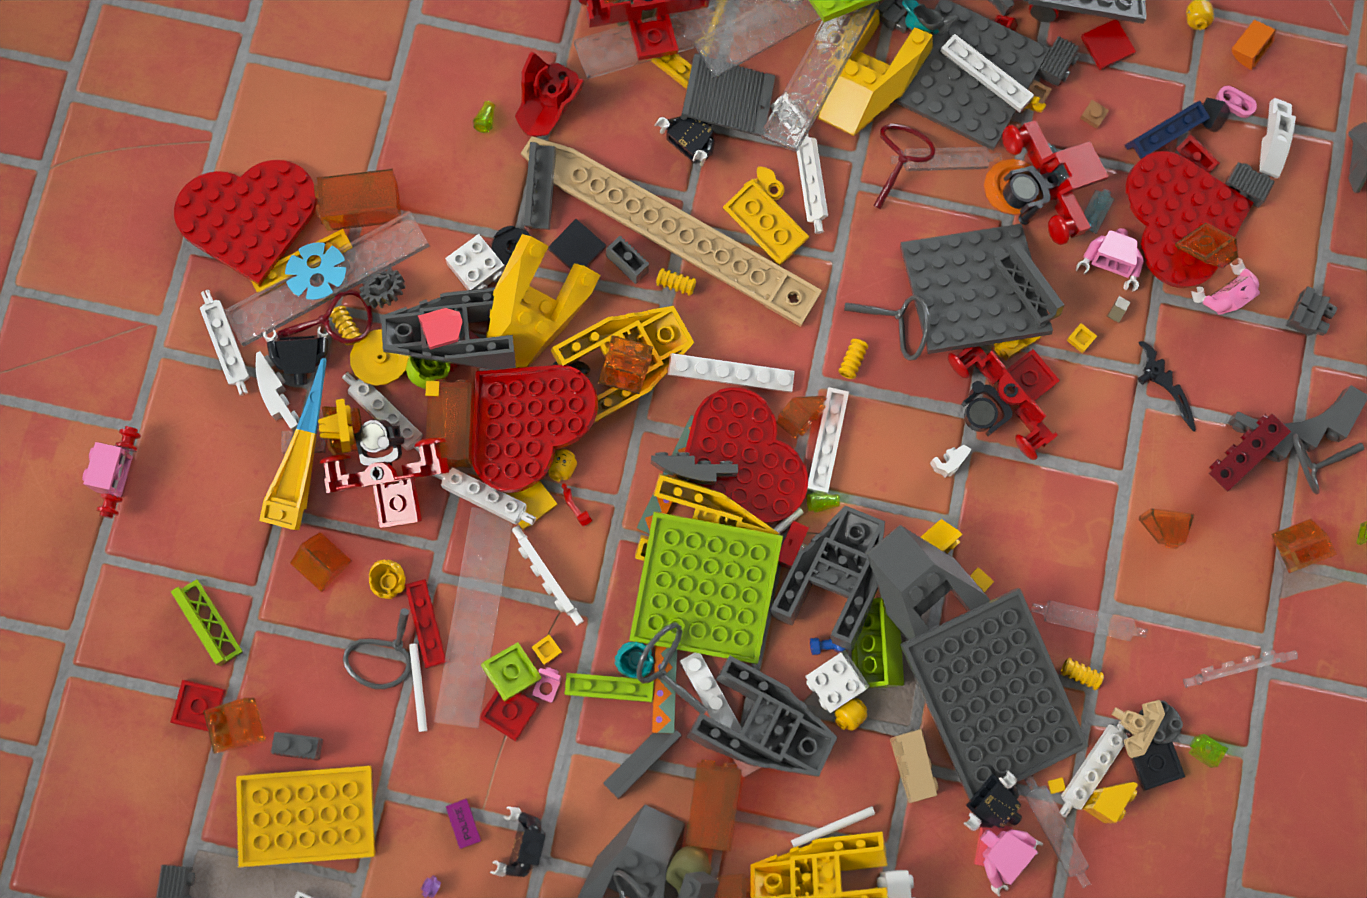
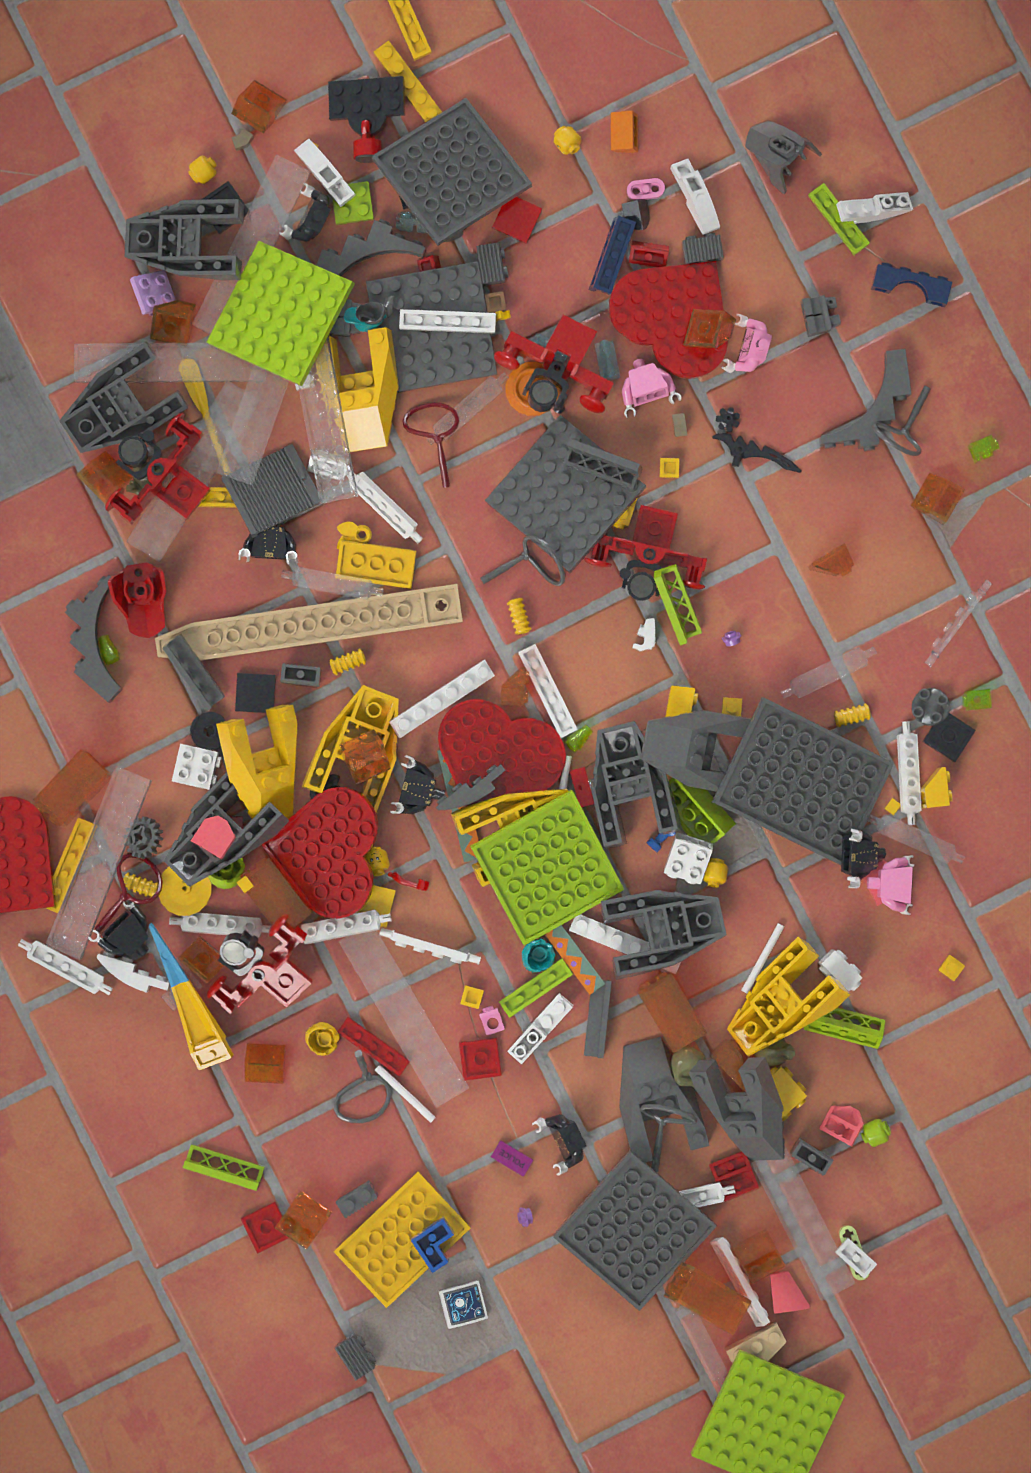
camera: 35 degrees left, 10 degrees up
bright pink brick [83,426,141,519] -> none
medium azure piece [285,242,346,300] -> none
yellow plate [318,399,354,453] -> none
lime plate [481,642,542,701] -> none
dark grey piece [637,622,708,714] -> none
tan wedge [890,729,939,803] -> none
medium nougat plate [1080,100,1109,129] -> none
tan piece [1111,700,1165,758] -> none
dark red brick [1209,413,1291,492] -> none
none -> dark grey arch [65,575,123,703]
none -> clear plate [281,567,384,600]
none -> black torso [390,755,446,814]
none -> blue brick [411,1216,454,1273]
none -> white slope [507,993,574,1064]
none -> lime fence [654,564,702,645]
none -> black plant [715,408,740,432]
none -> medium lavender plate [722,631,741,646]

